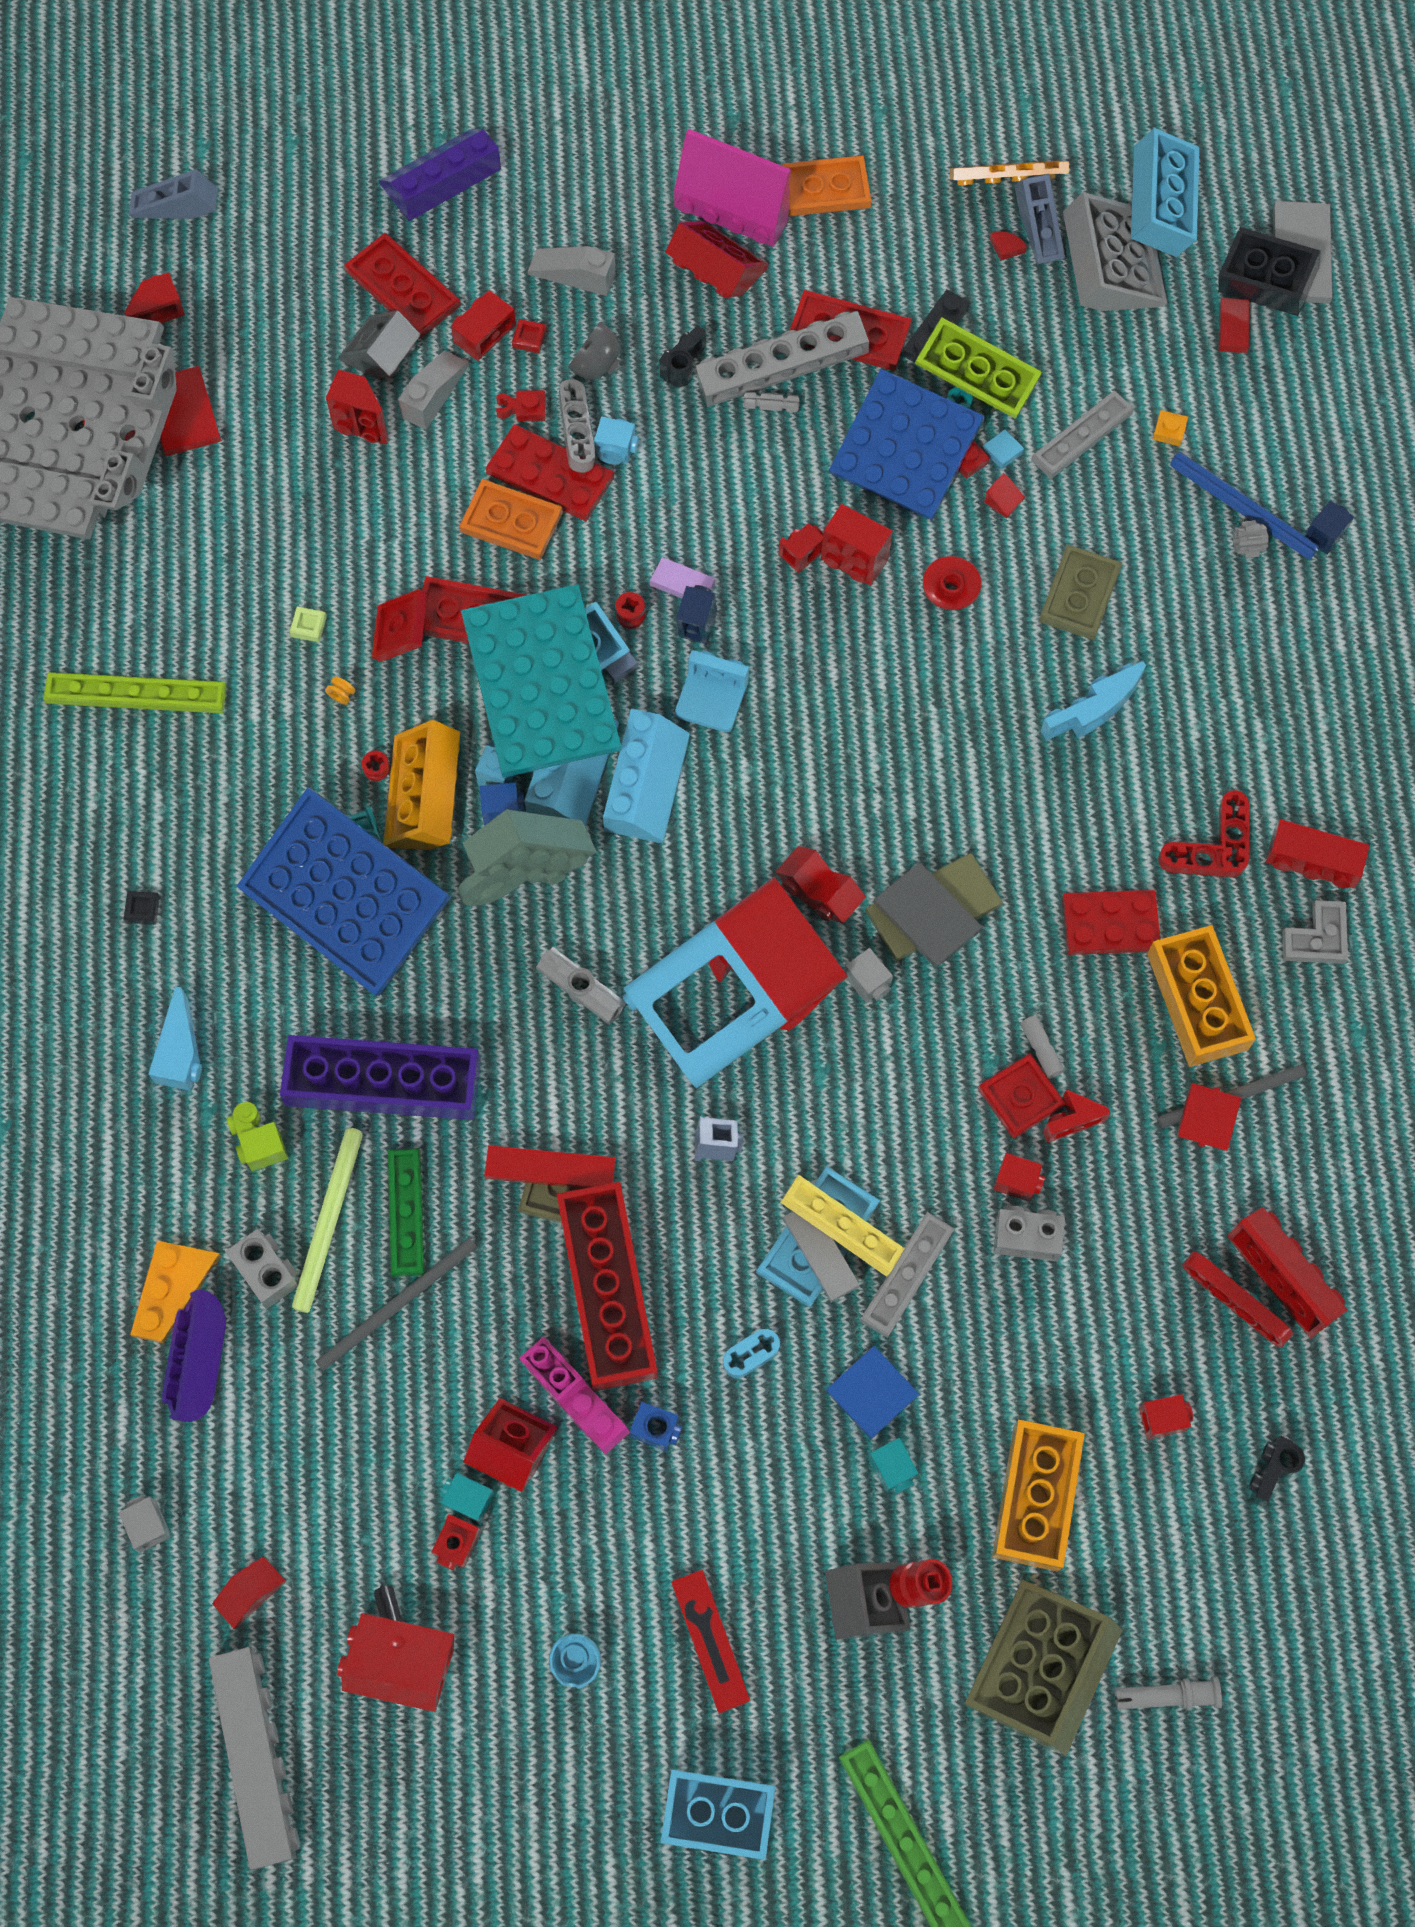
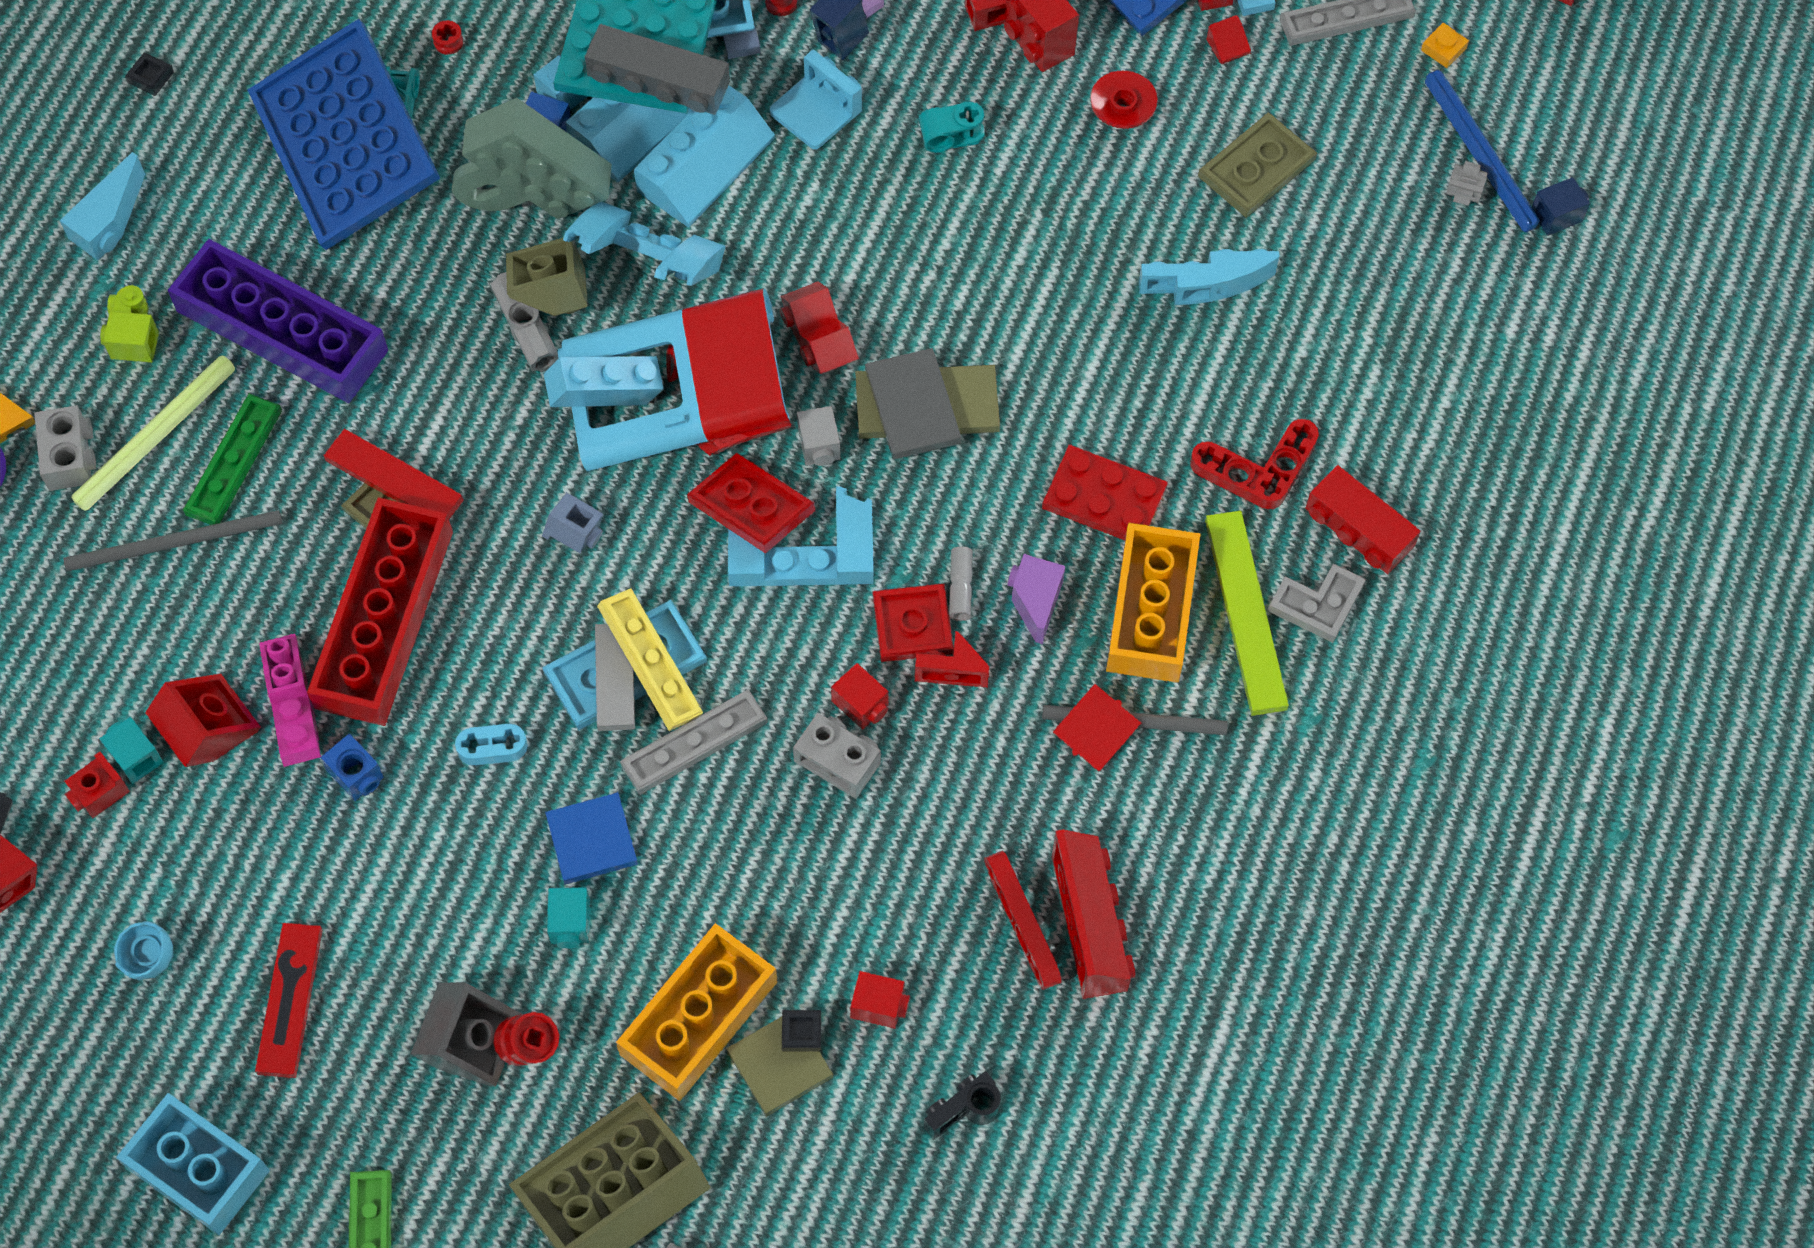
camera: 25 degrees right, 5 degrees down
light orange slope [383,720,460,850] -> none
none -> olive slope [506,238,587,316]
none -> medium azure brick [544,356,664,407]
none -> medium azure wedge [563,202,726,286]
none -> dark grey brick [585,24,730,115]
none -> red tile [687,453,815,554]
none -> olive tile [726,1016,833,1117]
none -> medium azure wedge [728,486,873,587]
none -> black tile [782,1010,822,1052]
none -> teal piece [918,102,985,153]
none -> medium lavender slope [1007,554,1065,644]
none -> lime tile [1205,510,1289,716]

